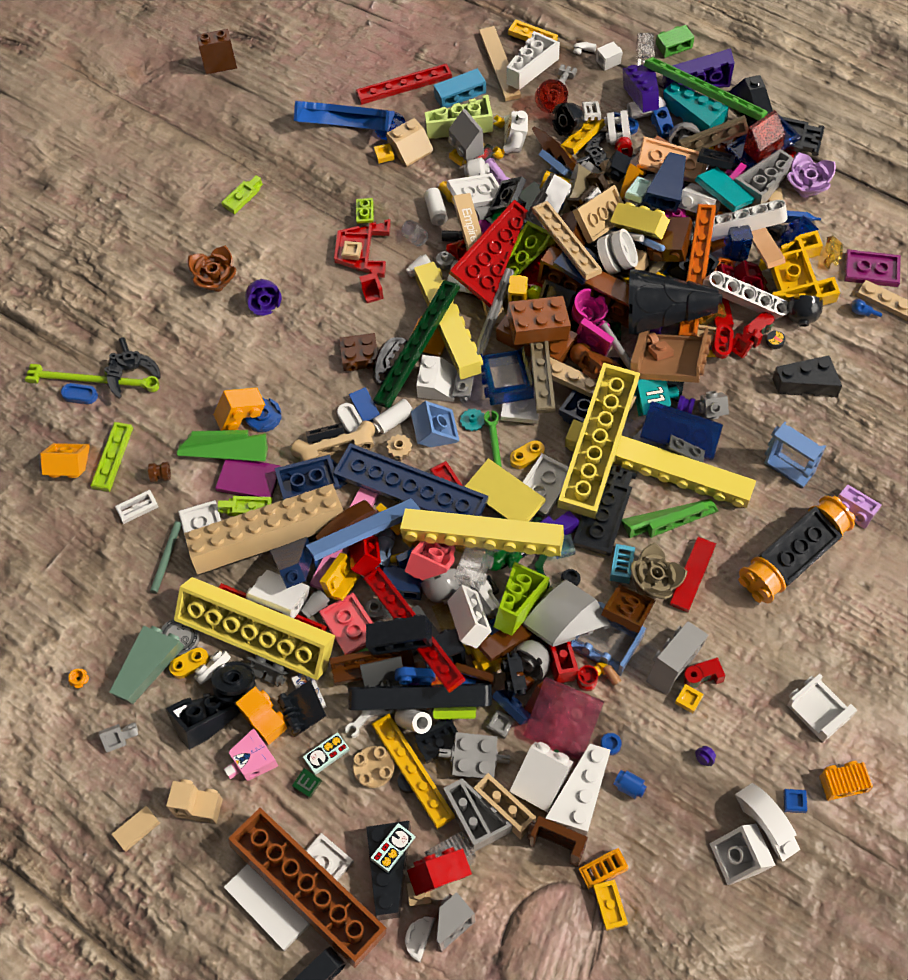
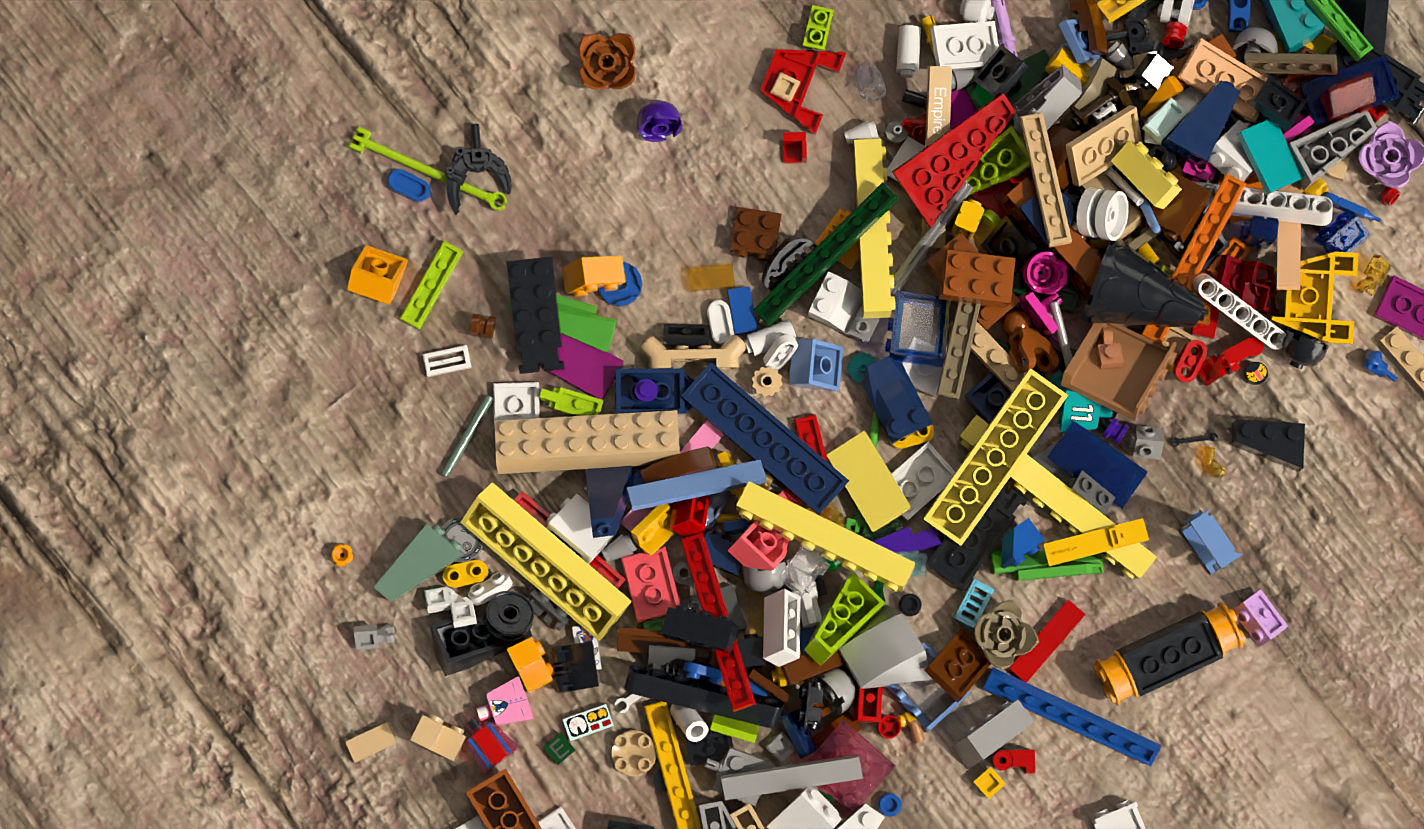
camera: 10 degrees right, 20 degrees up
none -> white tile [424,586,477,628]
none -> torso [466,716,520,774]
none -> black hinge [506,256,565,374]
none -> dark purple plate [635,379,658,402]
none -> clear yellow tile [688,264,735,292]
none -> light grey tile [721,754,863,800]
none -> white plate [763,334,798,370]
none -> dark blue slope [861,356,933,445]
none -> blue plate [983,667,1161,766]
none -> blue slope [1001,518,1045,569]
none -> yellow piece [1043,518,1149,566]
none -> black hinge [1170,433,1218,447]
none -> clear yellow arm [1202,446,1226,478]
none -> red plate [1380,187,1401,206]

